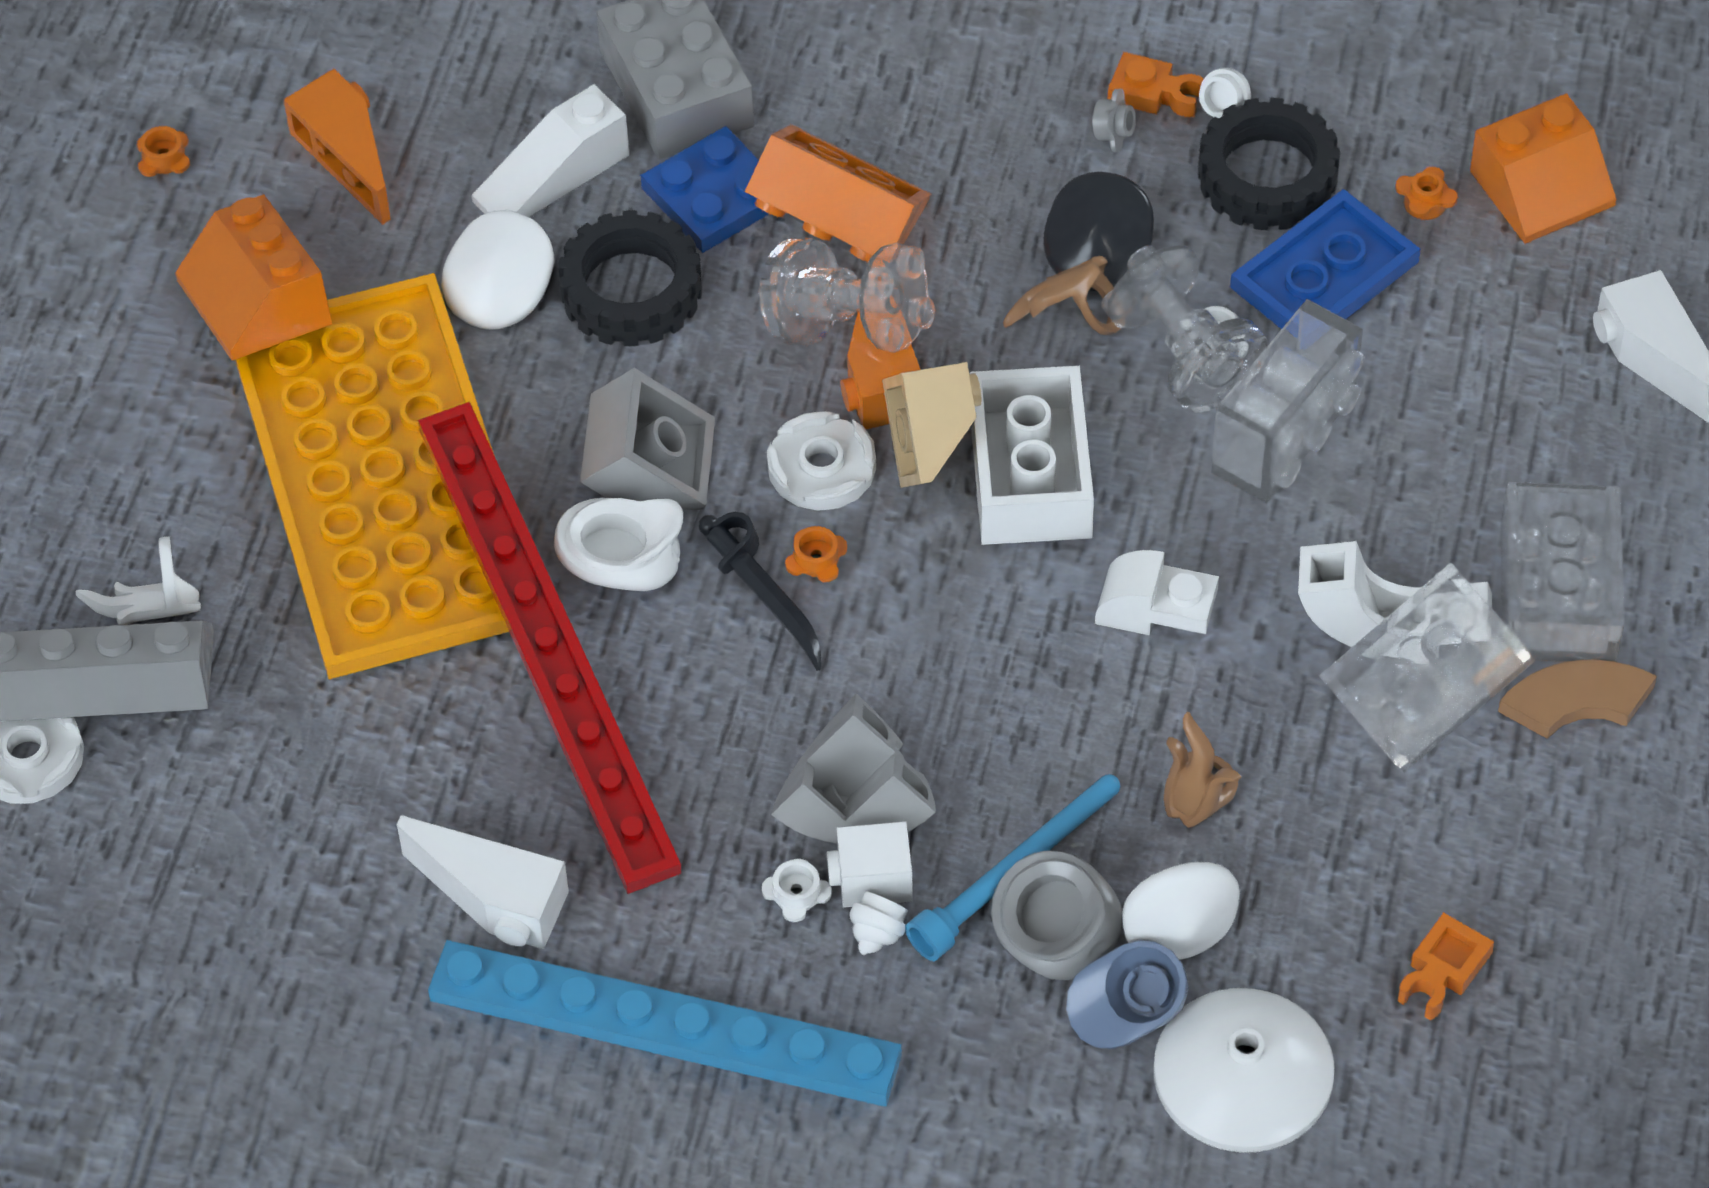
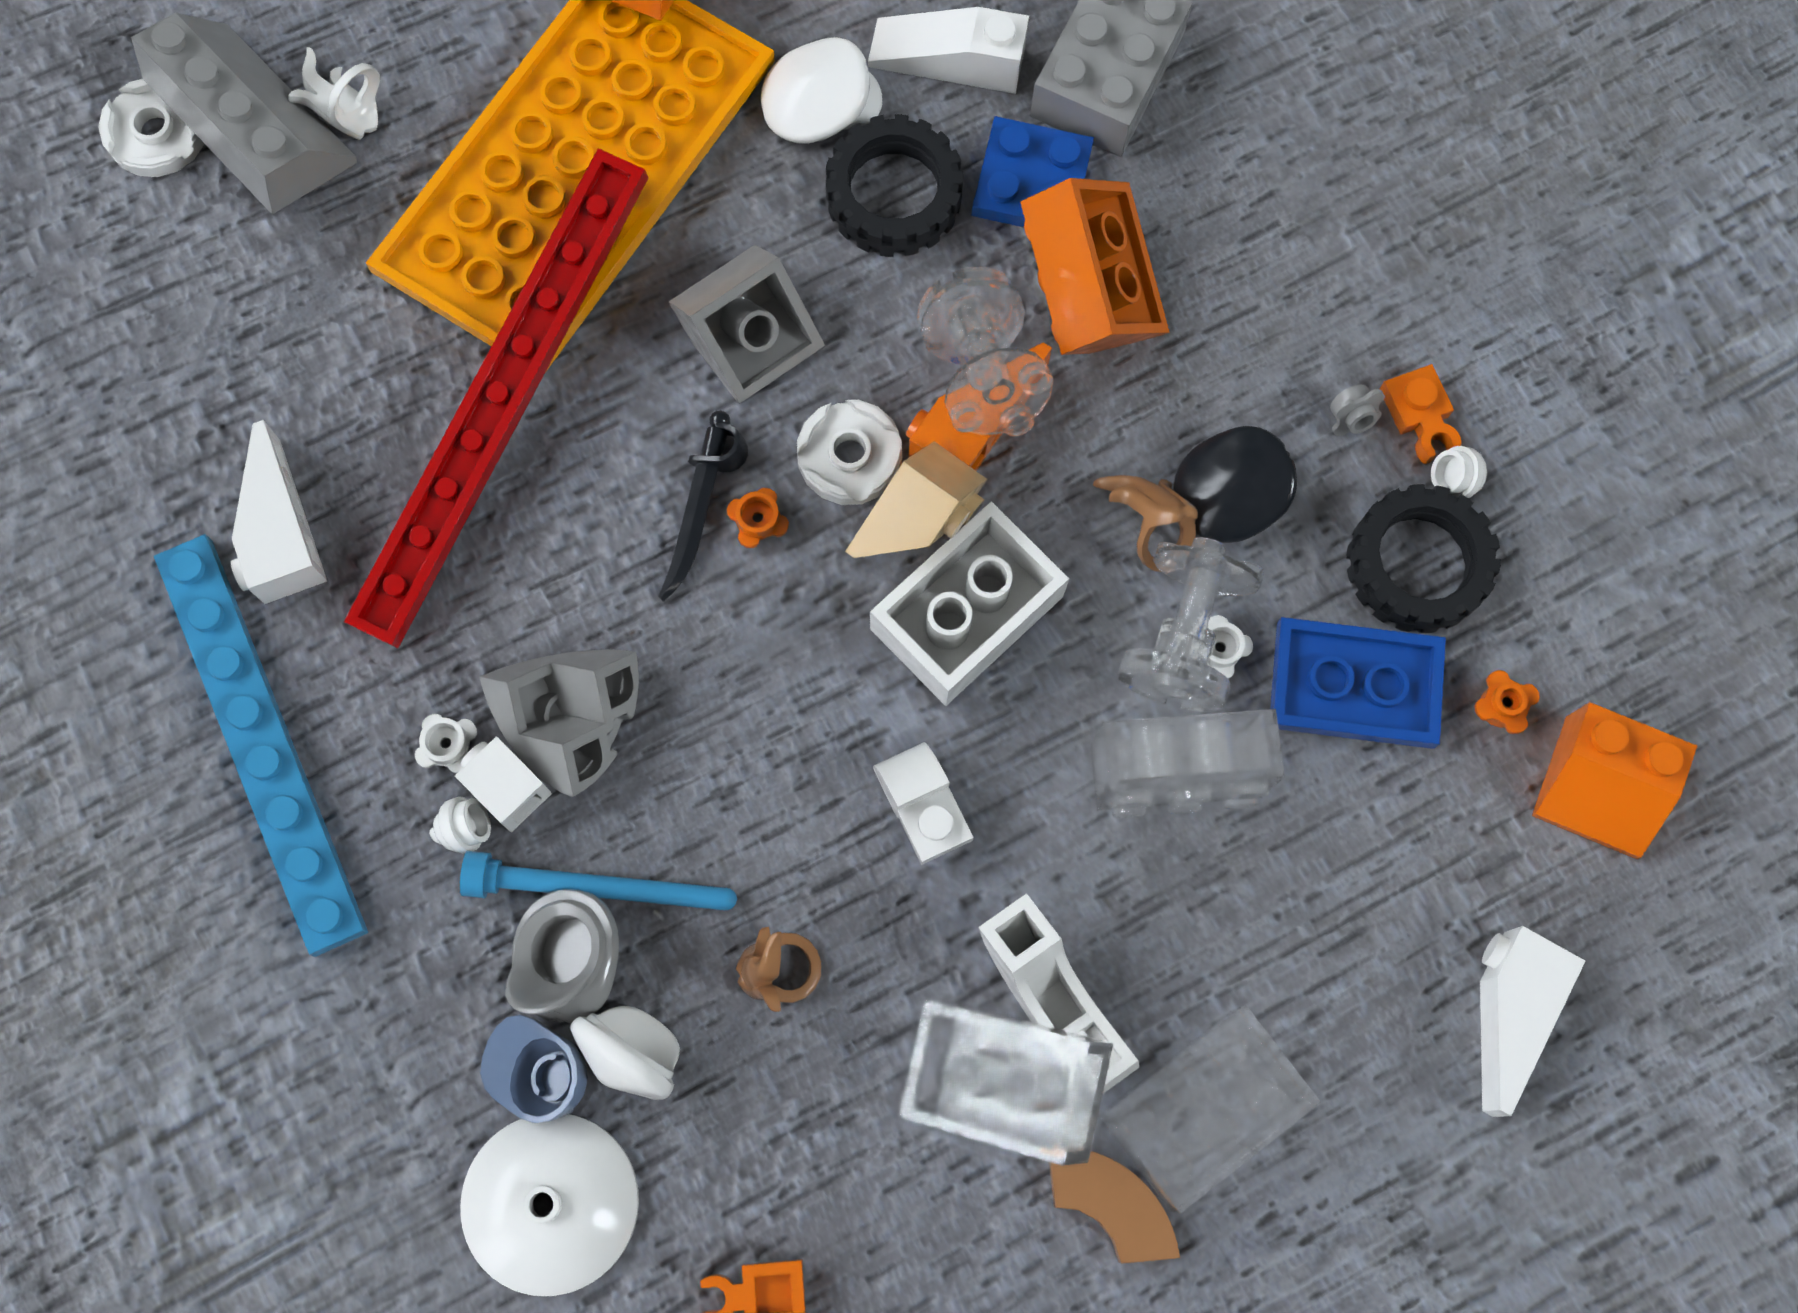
camera: 45 degrees right, 20 degrees up
white piece [554,498,683,591] -> none

